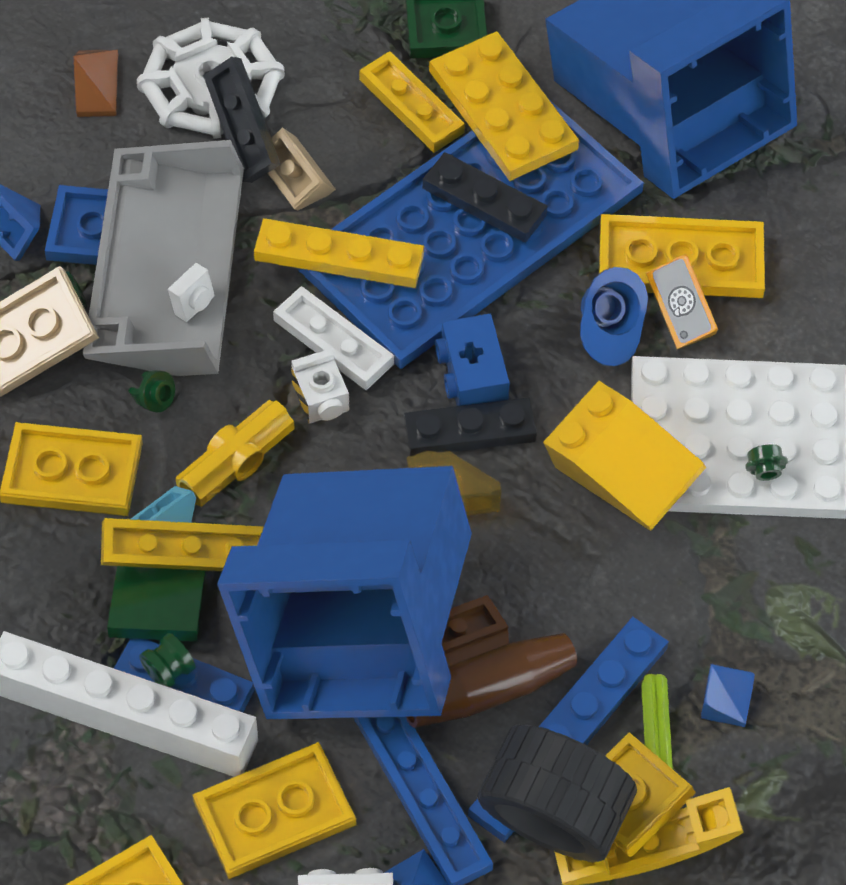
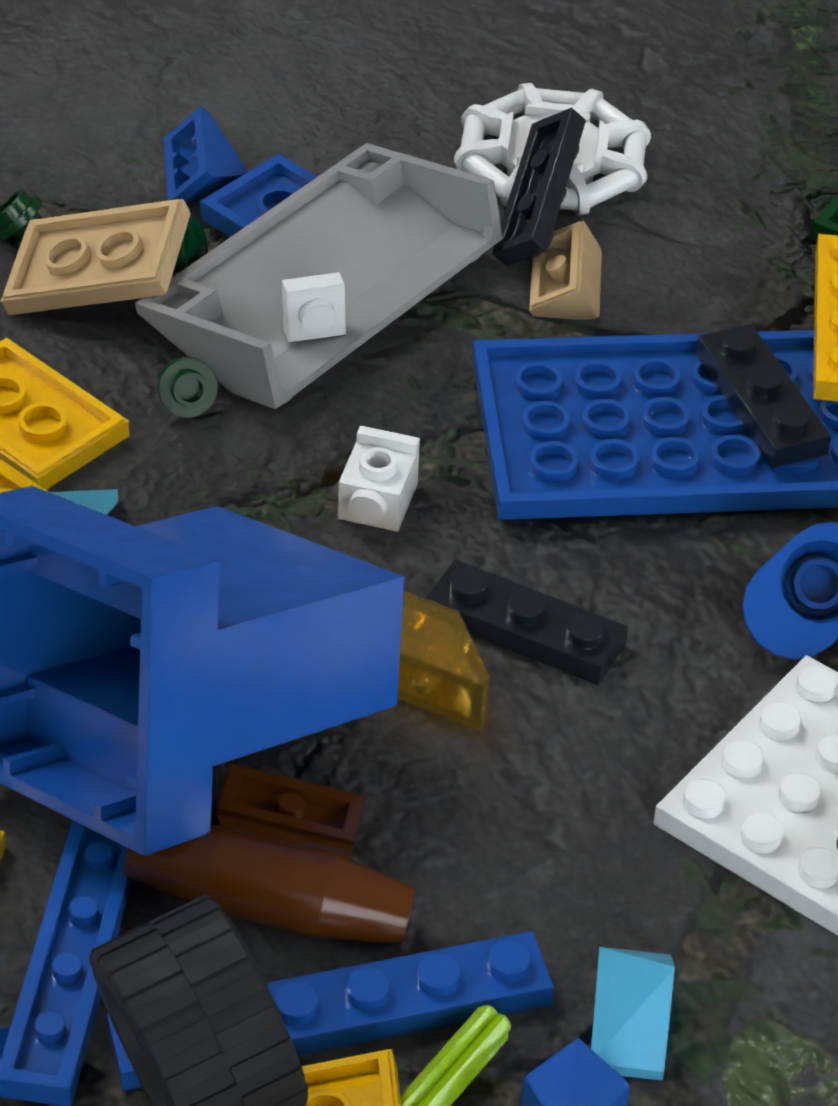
camera: 35 degrees right, 15 degrees down
dark orange slope [73,50,118,117] -> none
yellow piece [175,400,295,507] -> none
yellow plate [254,218,424,288] -> none
white plate [273,286,394,390] -> none
yellow plate [359,51,465,153] -> none
blue brick [435,313,510,406] -> none
yellow slope [543,381,706,531] -> none
none -> medium azure slope [591,947,675,1081]

